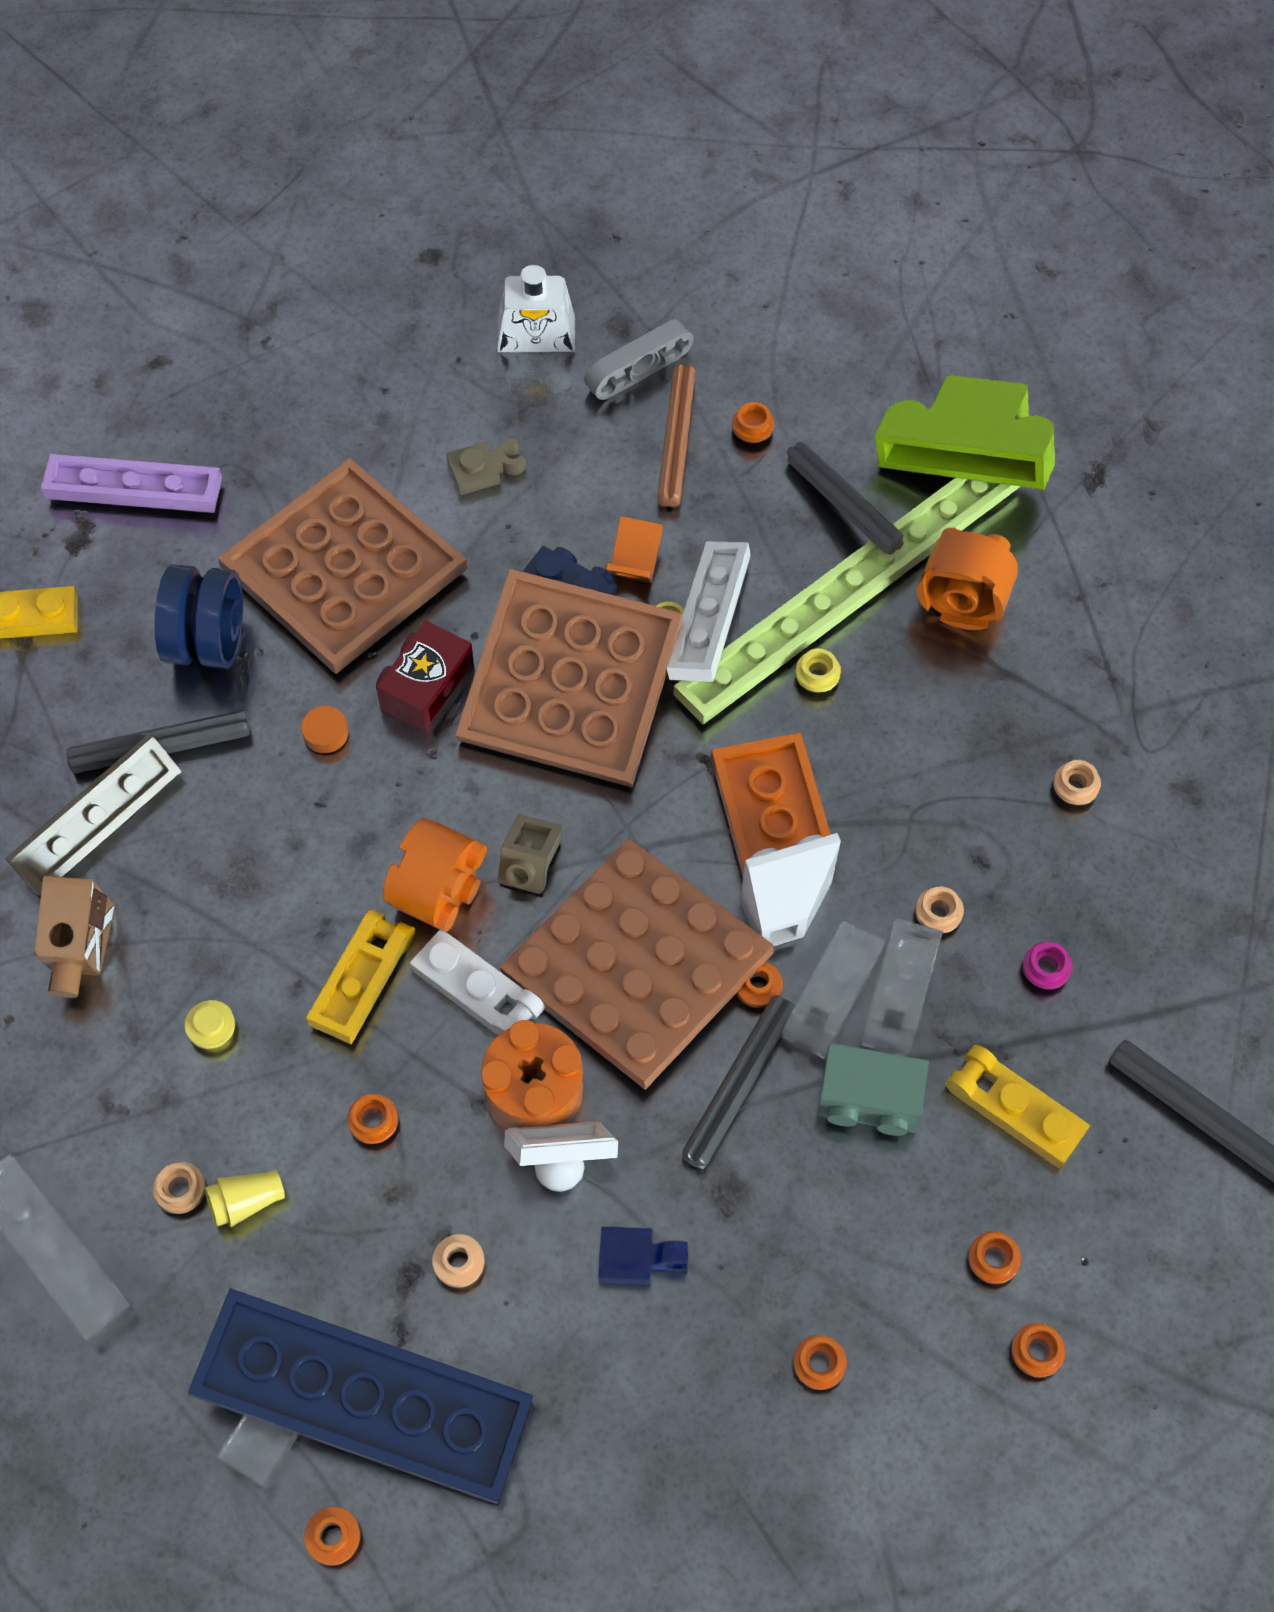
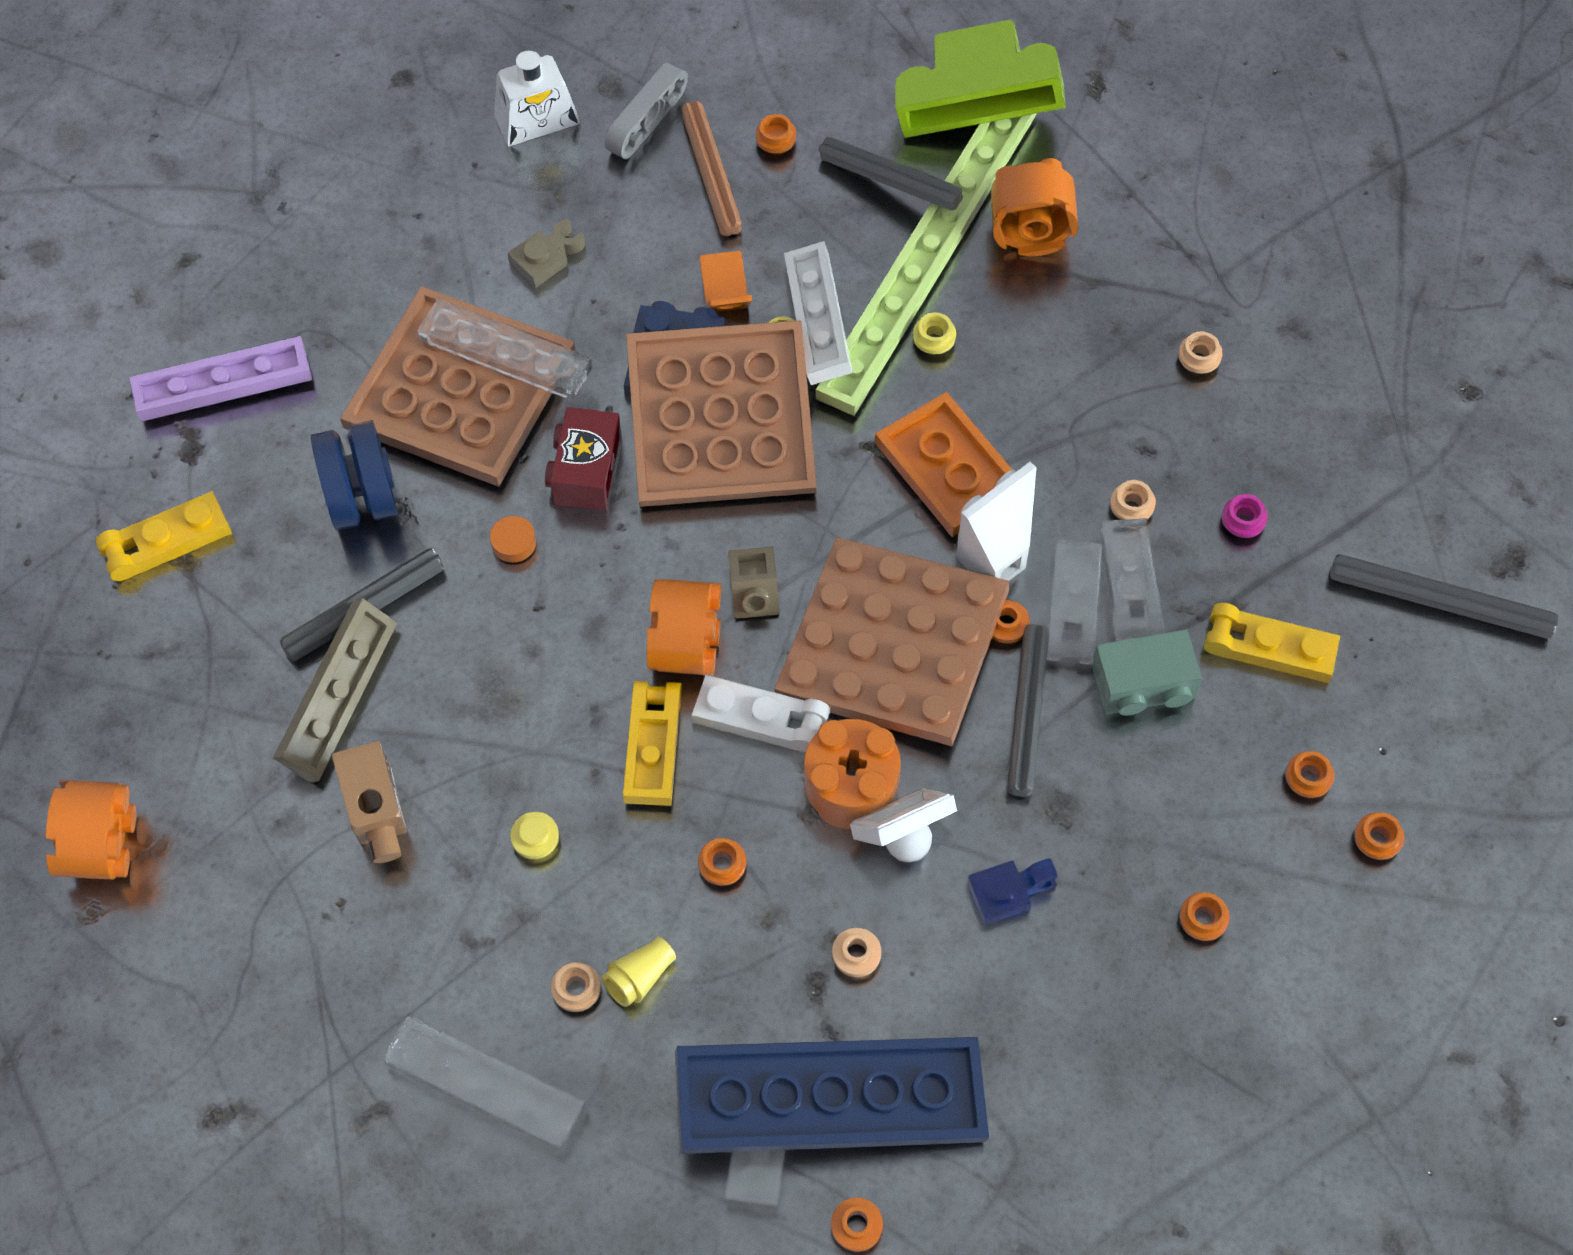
camera: 20 degrees left, 0 degrees up
none -> clear plate [417,298,593,401]

